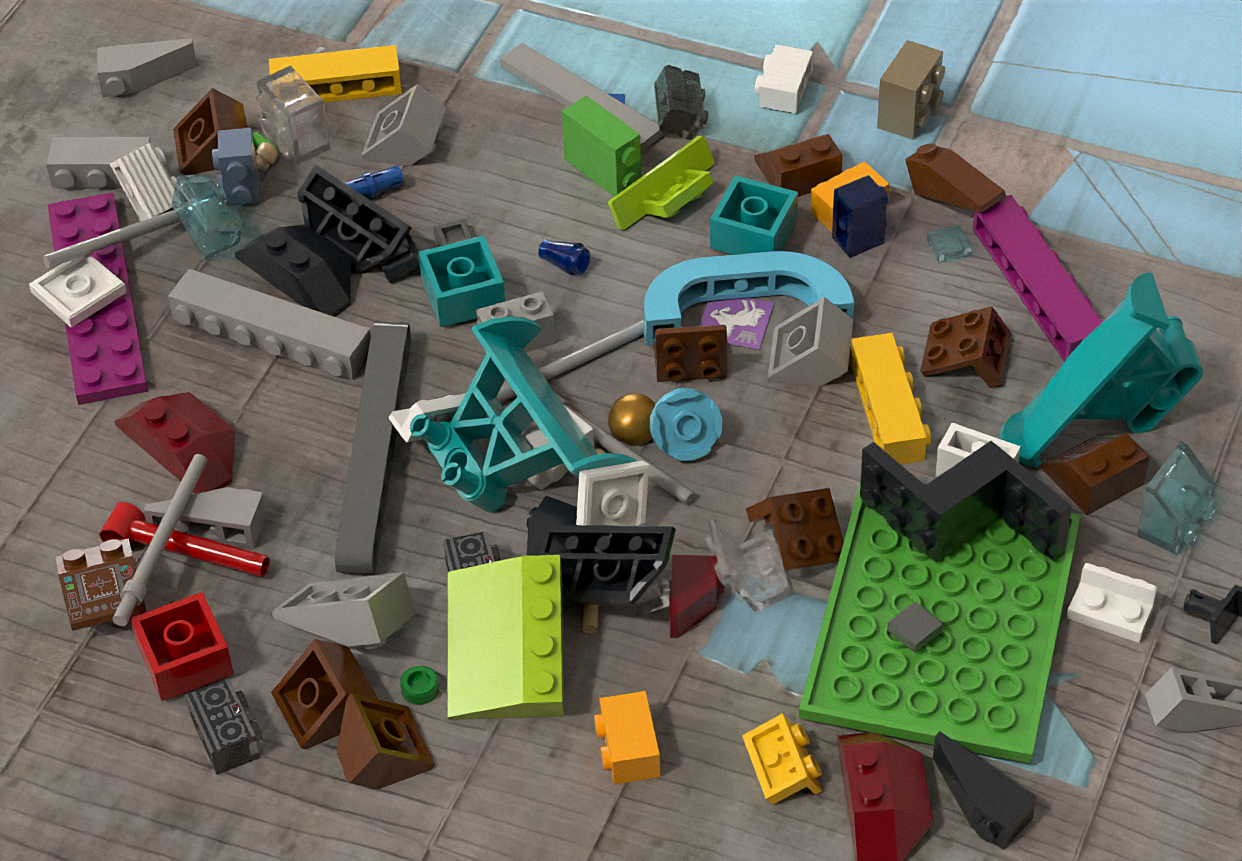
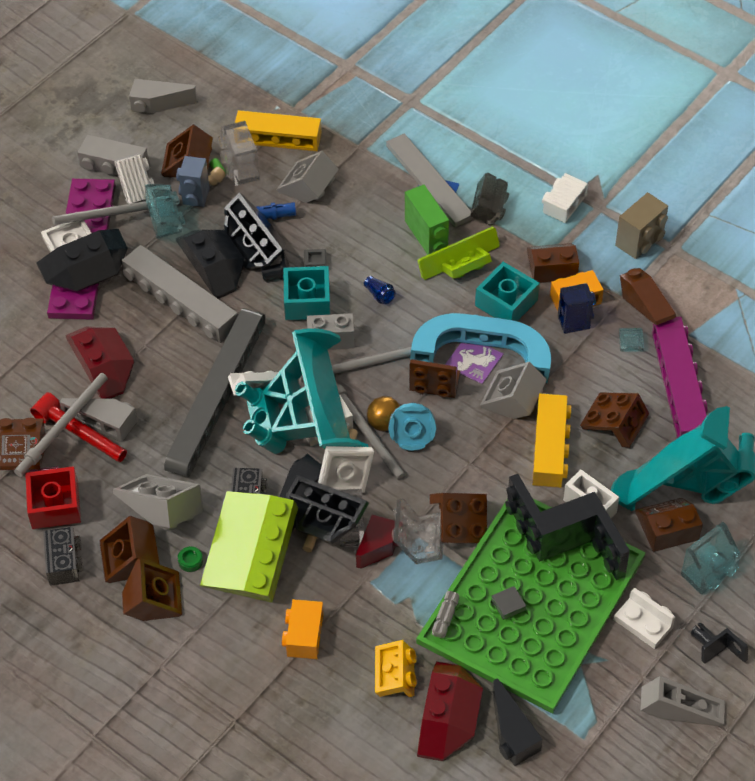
camera: 15 degrees right, 5 degrees up
none -> black wedge [36,229,128,292]
none -> light grey axle [432,591,459,638]

